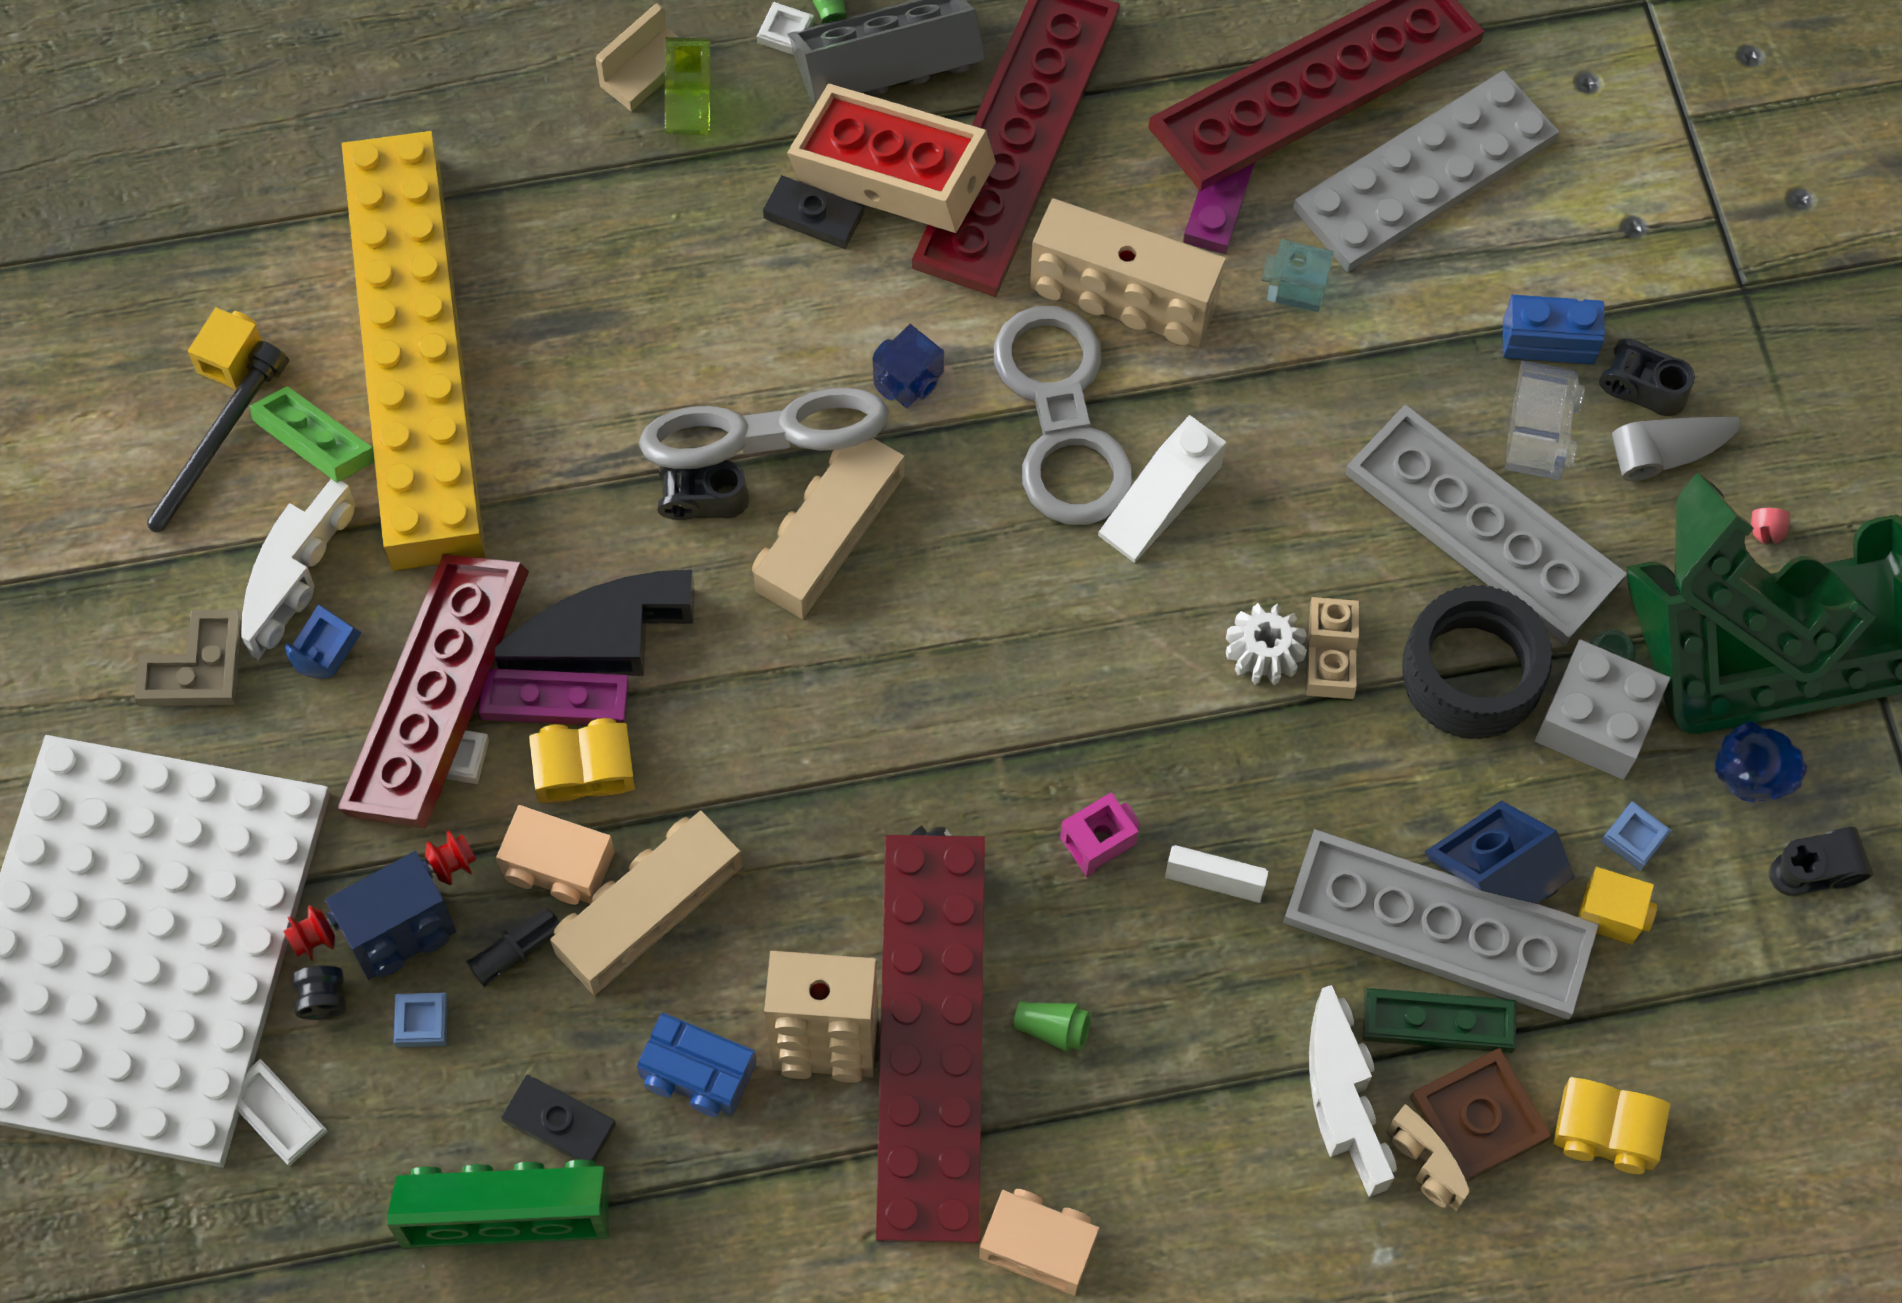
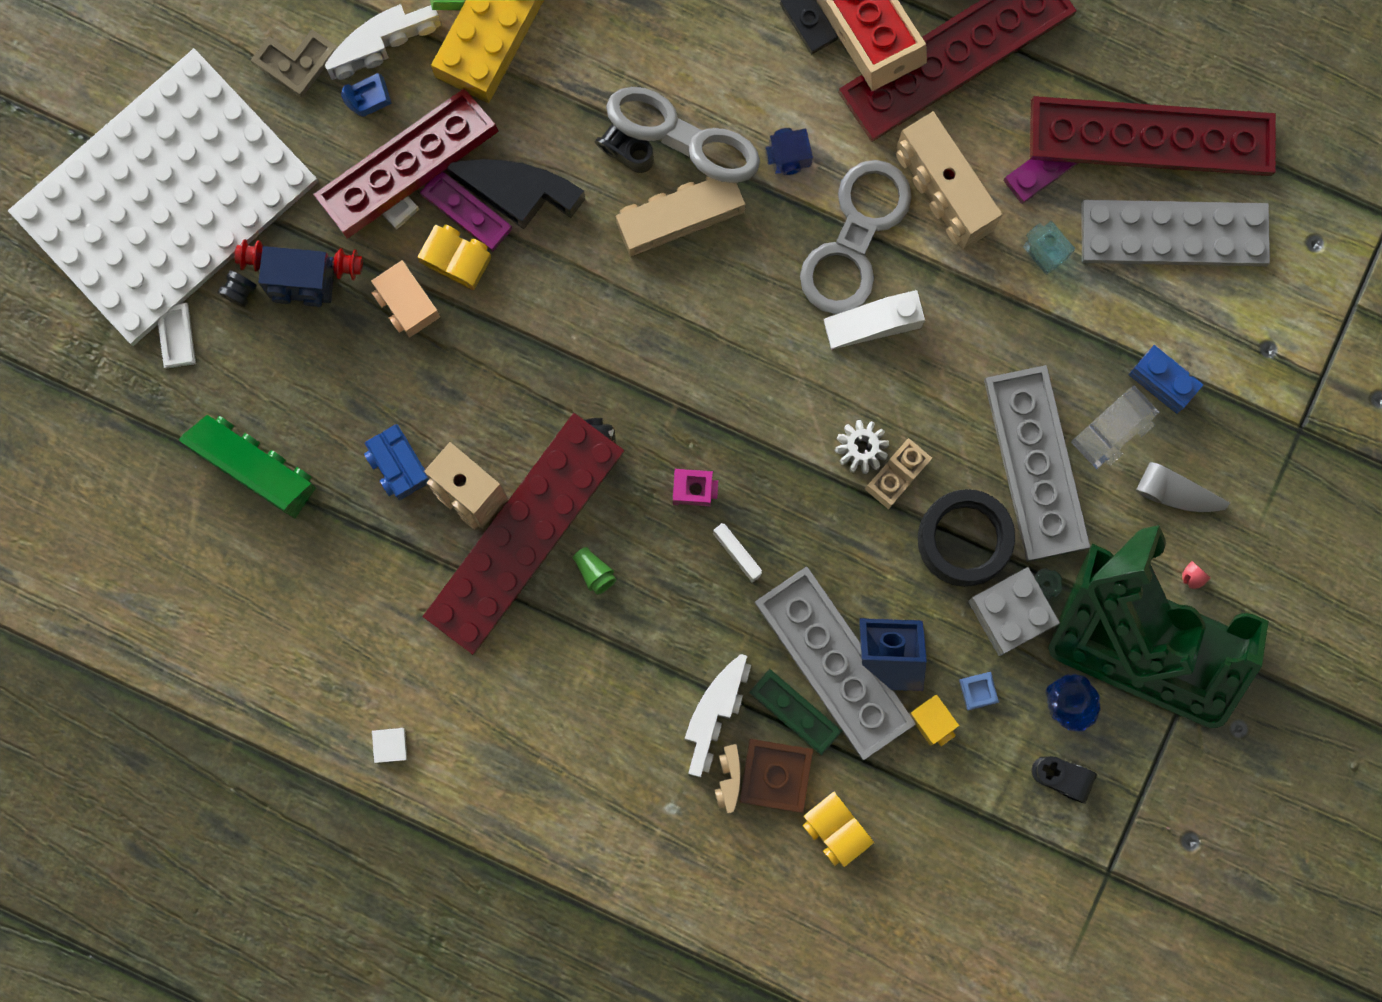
camera: 35 degrees right, 15 degrees up
medium blue tile [394,993,448,1047] -> none
black axle [466,908,560,988] -> none
black plate [501,1074,616,1161] -> none
tan brick [550,810,743,996] -> none
light nougat brick [979,1189,1099,1296] -> none
black piece [1599,339,1695,416] -> none

